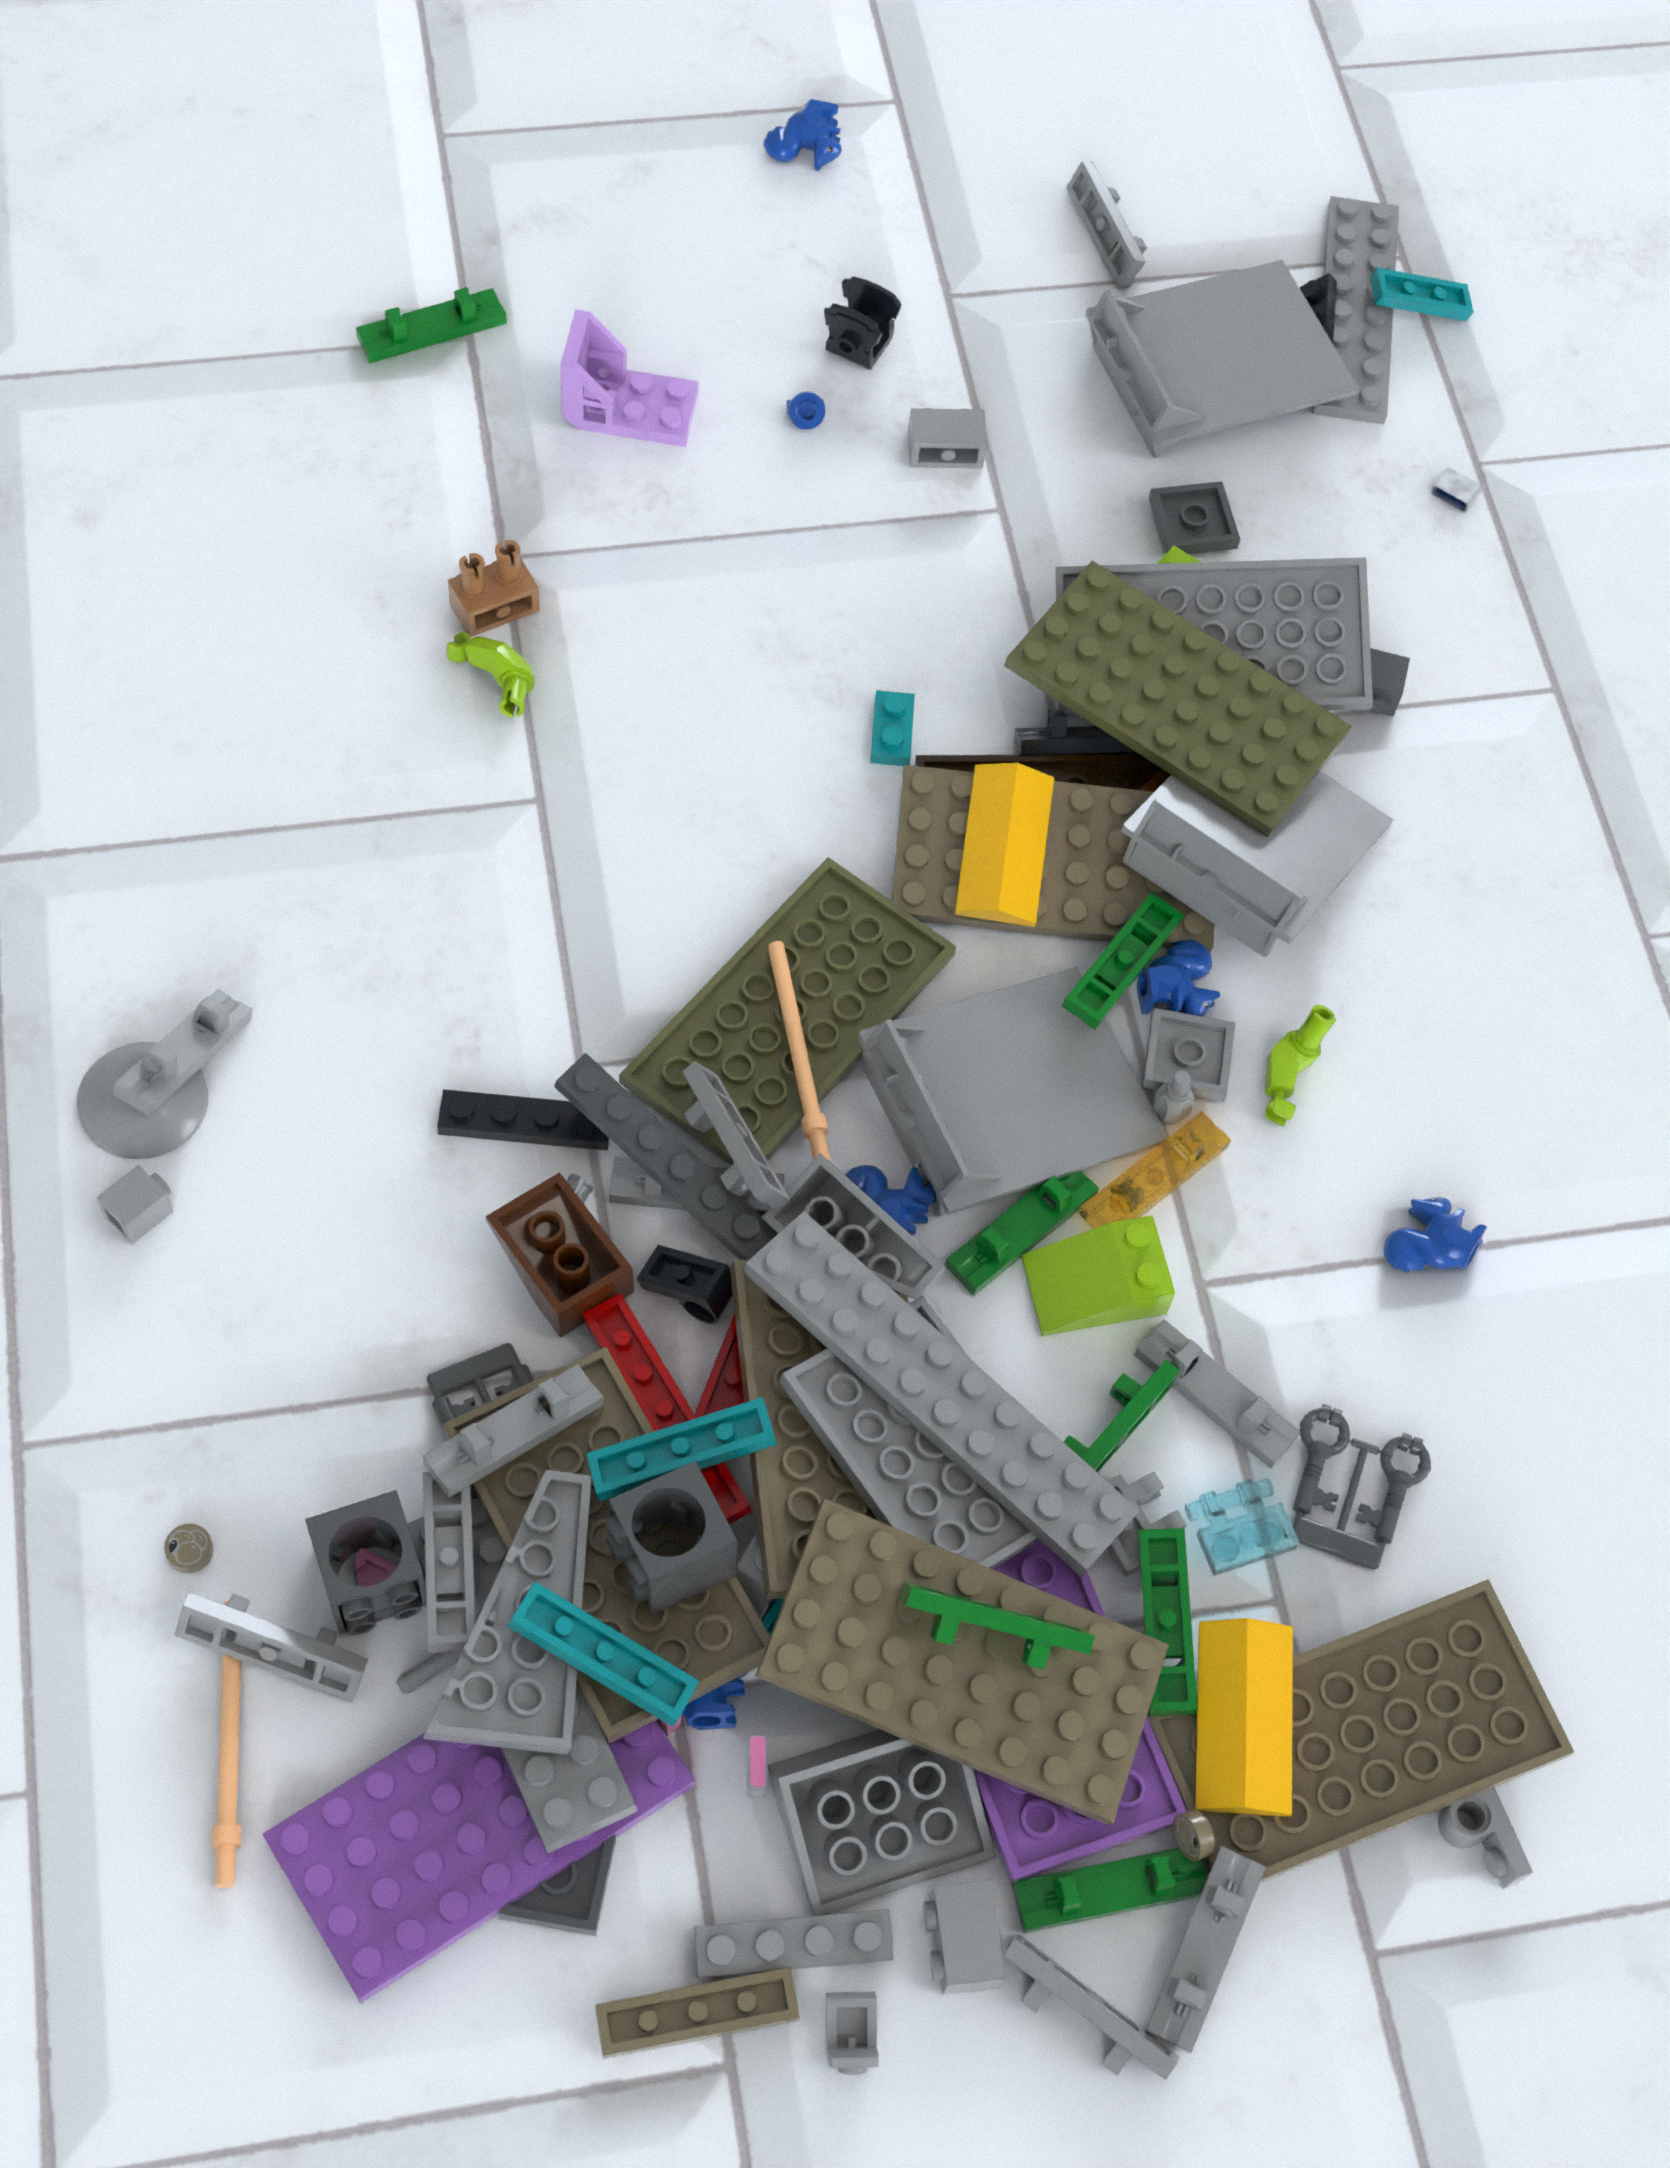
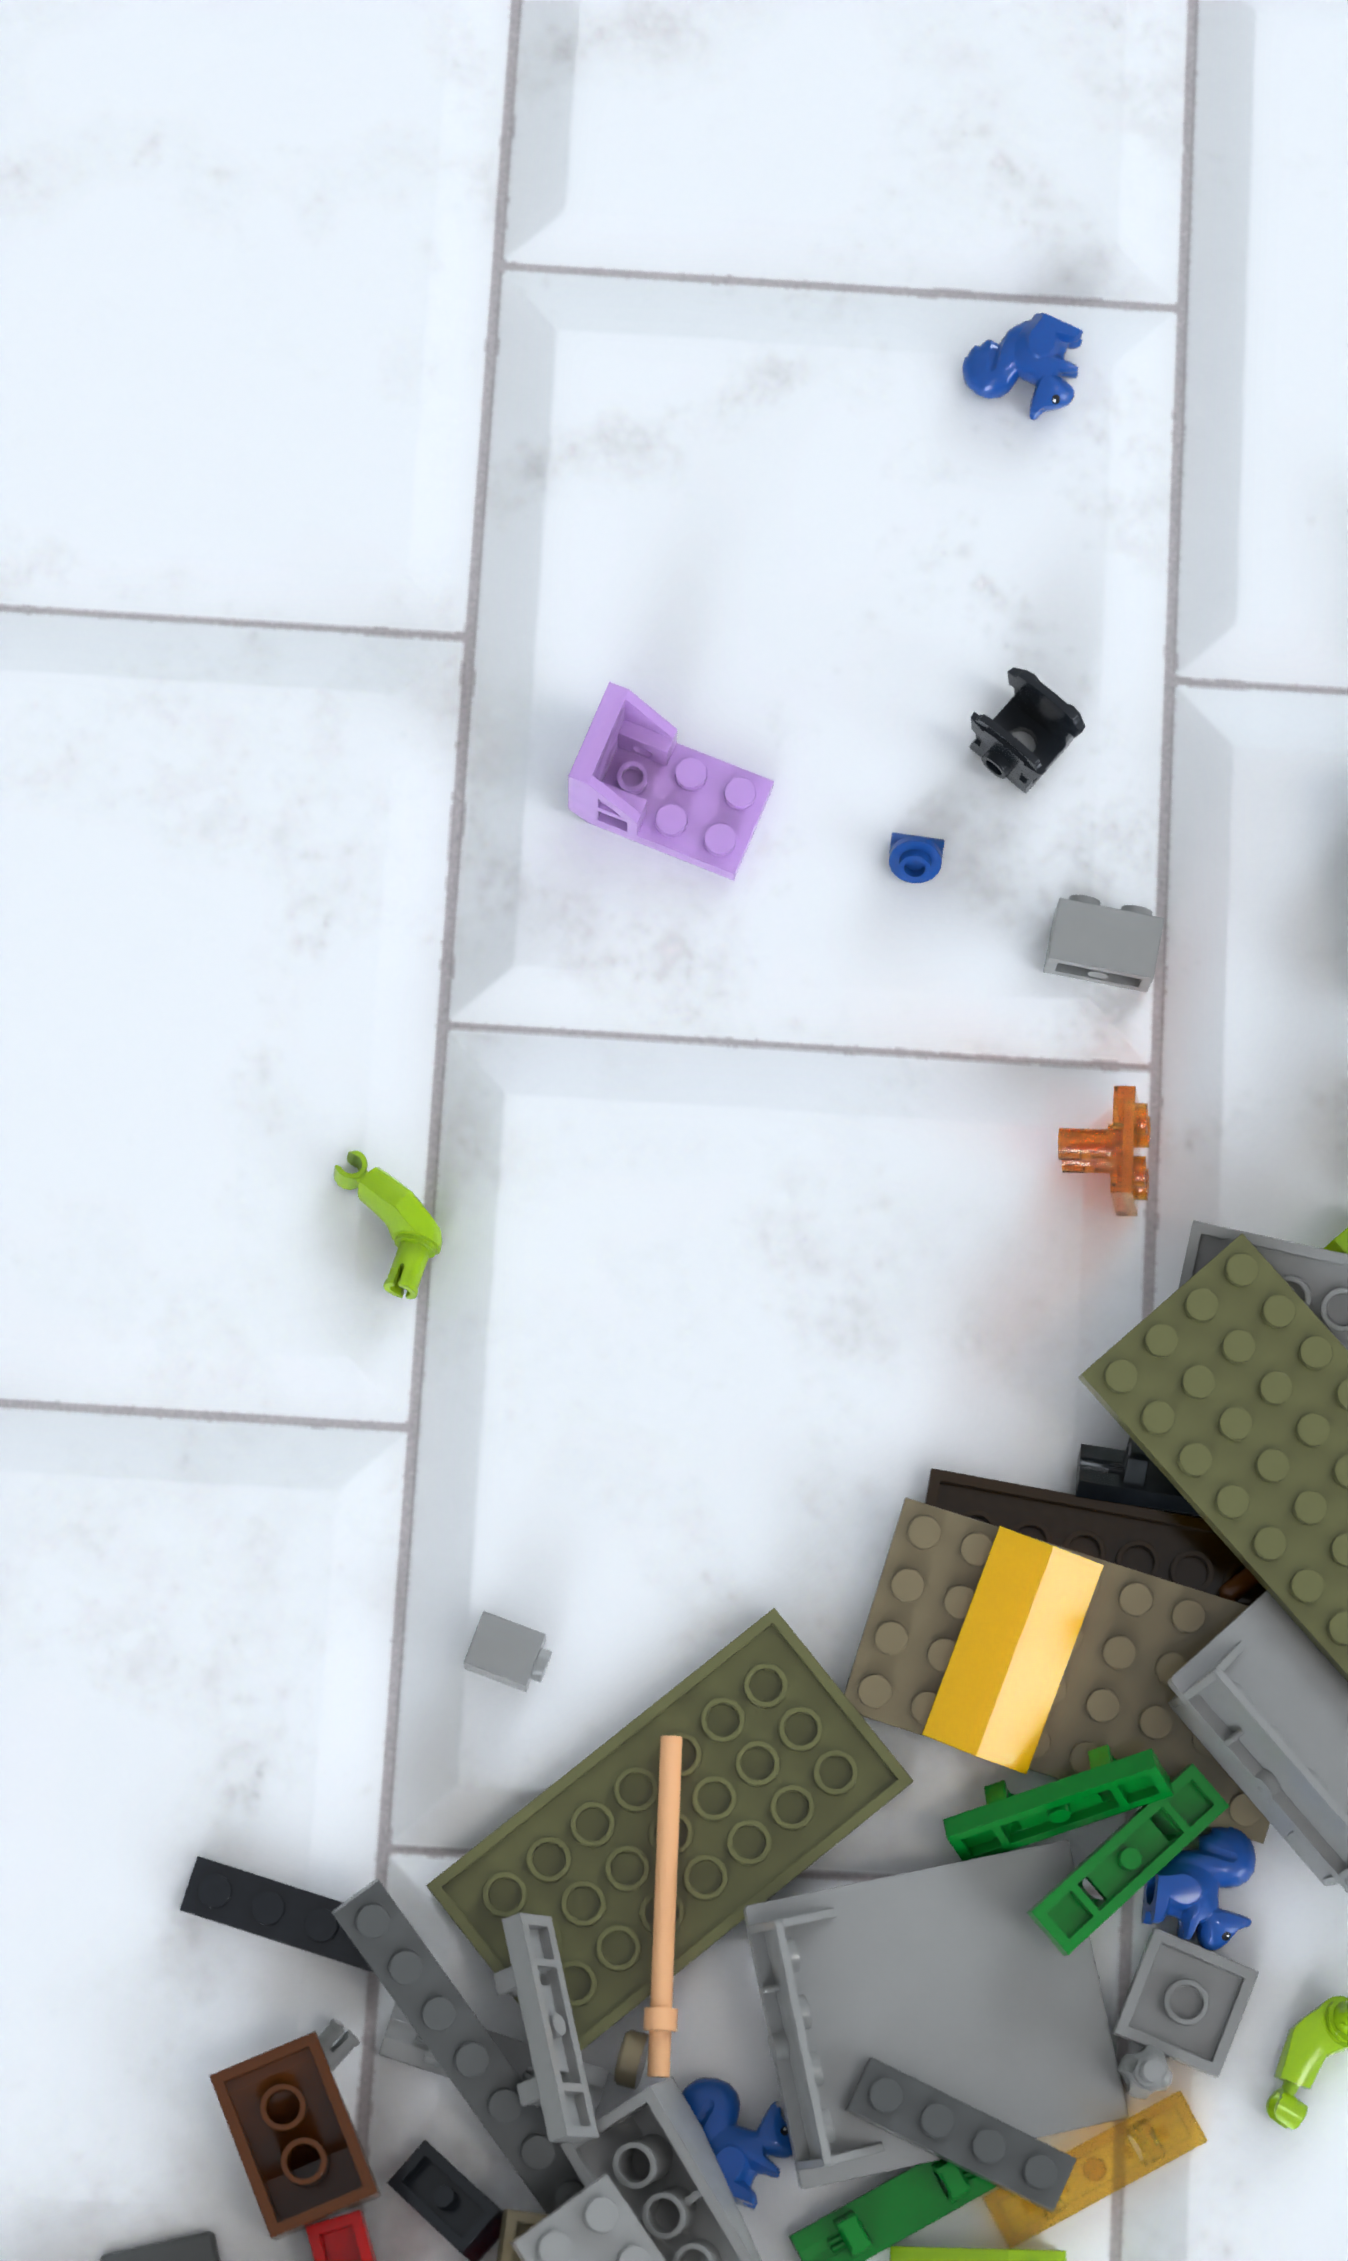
camera: 15 degrees right, 15 degrees up
green hinge [356,287,507,363] -> none
medium nougat brick [448,540,539,637] -> none
teal plate [870,690,915,766] -> none
none -> light grey brick [464,1611,552,1692]
none -> dark tan tile [614,2029,649,2090]
none -> dark grey plate [845,2057,1077,2212]
none -> green hinge [943,1745,1174,1861]
none -> clear orange plate [1058,1086,1151,1216]

